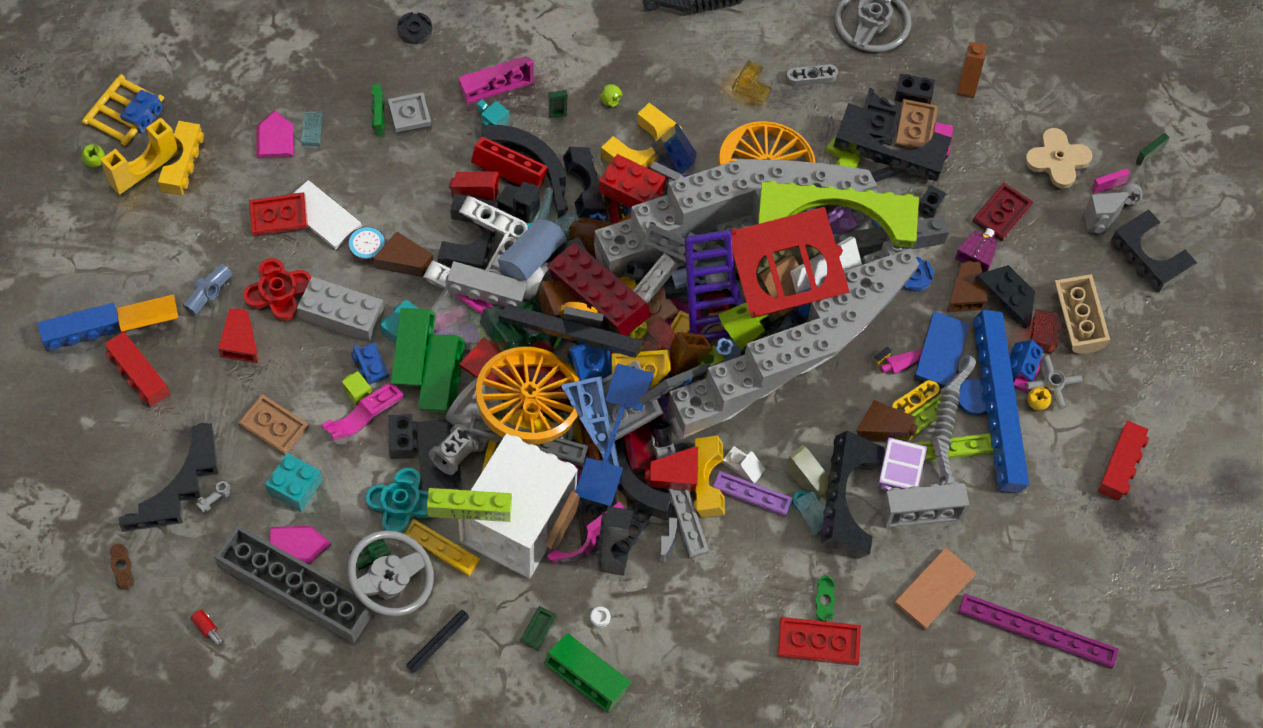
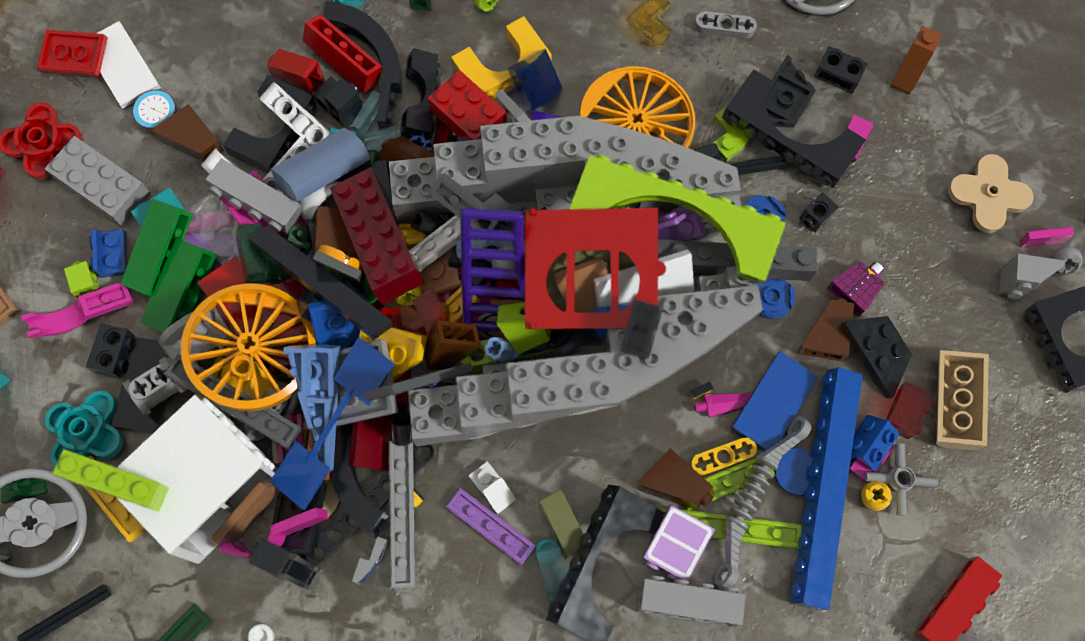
camera: 20 degrees right, 10 degrees up
red slope [644,447,698,491] -> none
yellow arch [693,435,725,518] -> none
medium nougat tile [894,99,938,150] -> none
dark red tile [972,182,1034,241] -> none
none -> black brick [620,299,664,359]

